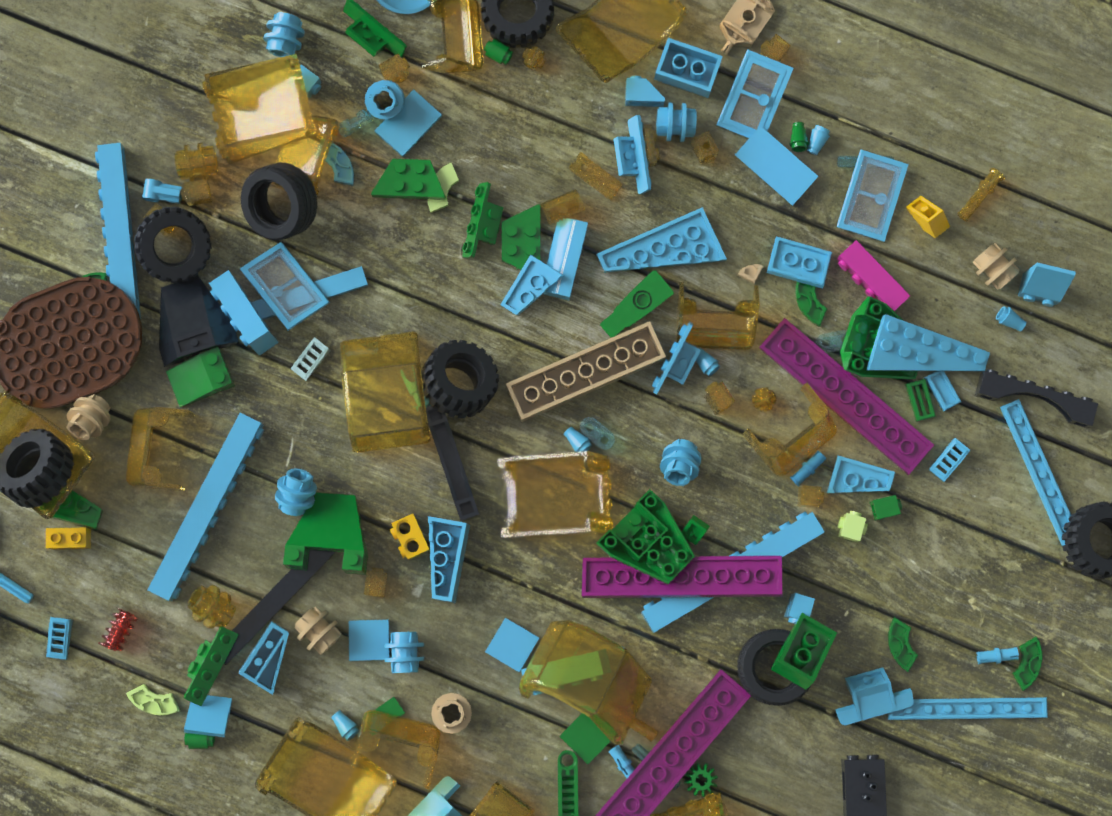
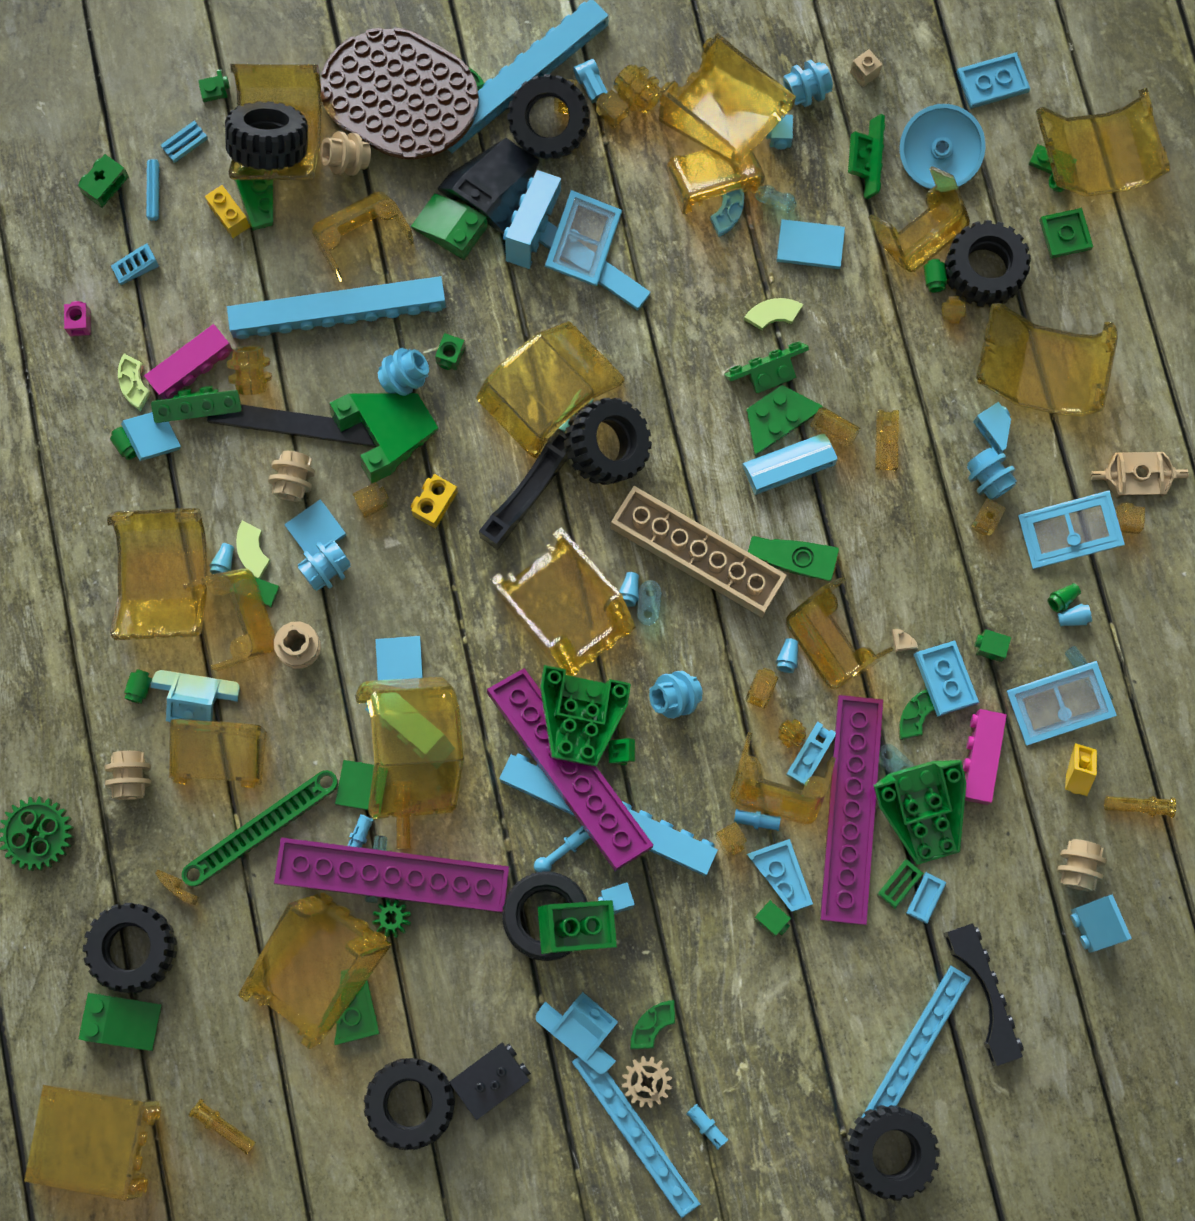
camera: 60 degrees right, 5 degrees down
clear red piece [98,607,138,651] -> none
medium azure wedge [239,621,289,695] -> none
black tyre [241,162,318,241] -> none
light aqua slope [291,337,330,381] -> none
medium azure piece [365,80,405,119] -> none
green wing [371,159,446,200] -> none
clear yellow brick [378,54,410,84] -> none
medium azure wedge [428,516,470,603] -> none
medium azure wing [501,255,564,315] -> none
medium azure wing [597,207,727,273] -> none
medium azure bracket [614,115,651,194] -> none
clear yellow plate [643,124,660,167] -> none
medium azure bracket [652,321,701,395] -> none
medium azure brick [654,38,723,98] -> none
medium azure tile [735,126,818,206] -> none
yellowish green brick [838,511,868,542] -> none
medium azure wing [866,314,990,371] -> none
medium azure slope [928,438,970,482] -> none
medium azure cone [996,306,1027,332] -> none
green tile [1012,636,1043,691] -> none
none -> dark pink brick [64,301,91,336]
none -> dark pink brick [144,324,233,400]
none -> yellowish green tile [236,520,270,579]
none -> green brick [435,333,466,370]
none -> medium azure pin [534,826,590,872]
none -> tan gear [622,1056,672,1108]
none -> medium azure plate [786,721,835,786]
none -> green brick [974,629,1011,662]

